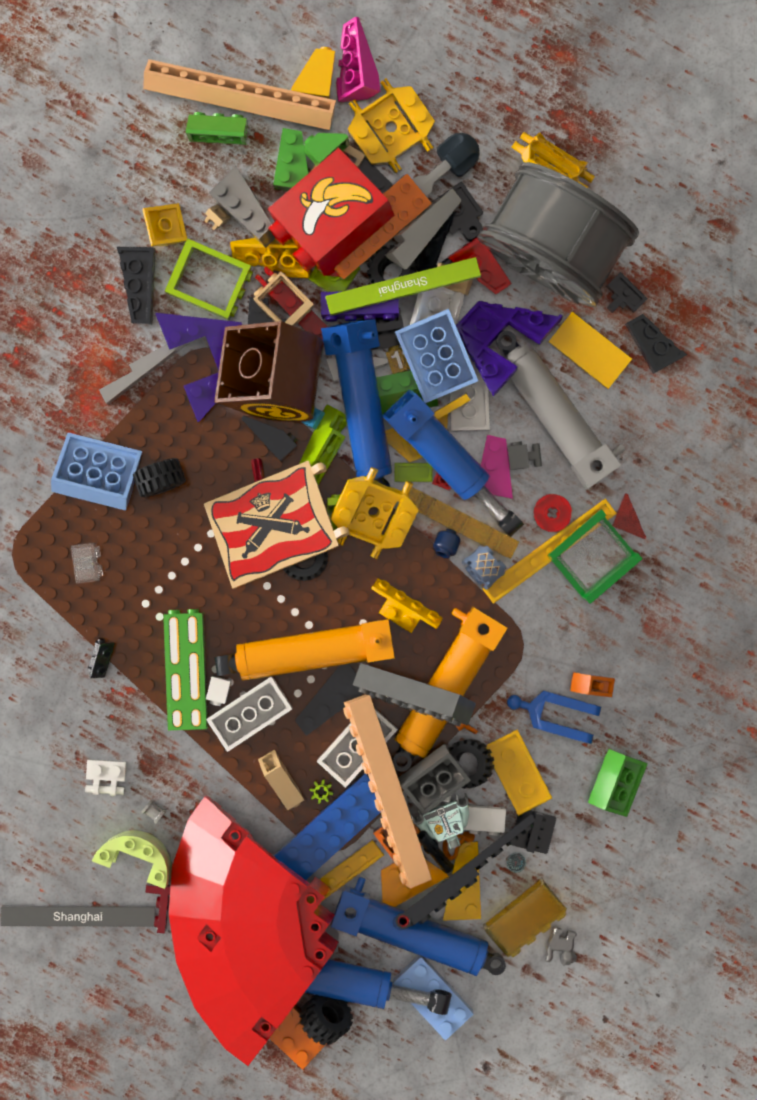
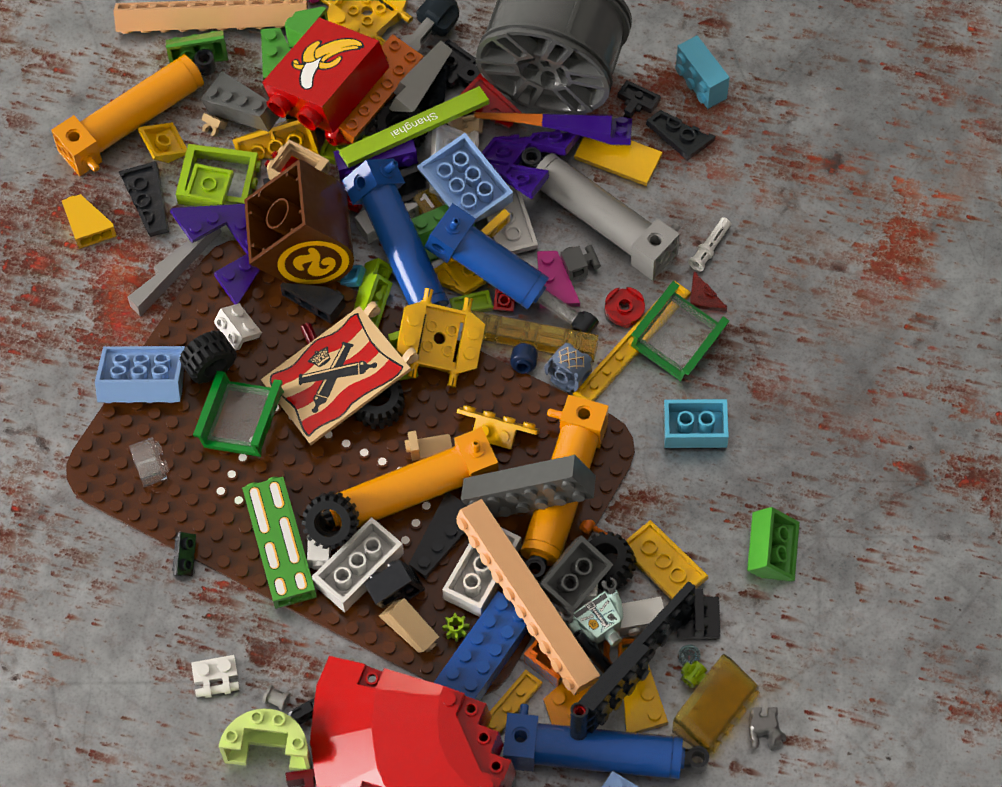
camera: 15 degrees left, 25 degrees down
blue piece [507,690,602,744] -> none
orange slope [570,672,615,697] -> none
none -> light orange piece [51,49,216,176]
none -> yellow slope [62,194,117,249]
none -> lime tile [184,163,234,206]
none -> piece [193,371,284,457]
none -> white bracket [214,303,262,350]
none -> black piece [288,698,315,725]
none -> black tyre [302,491,359,549]
none -> black brick [364,559,425,609]
none -> tan bracket [405,431,452,461]
none -> dark purple plate [474,112,632,145]
none -> medium azure brick [663,399,729,448]
none -> medium azure brick [675,35,730,109]
none -> lime gear [680,661,708,688]
none -> white pin [688,217,732,271]

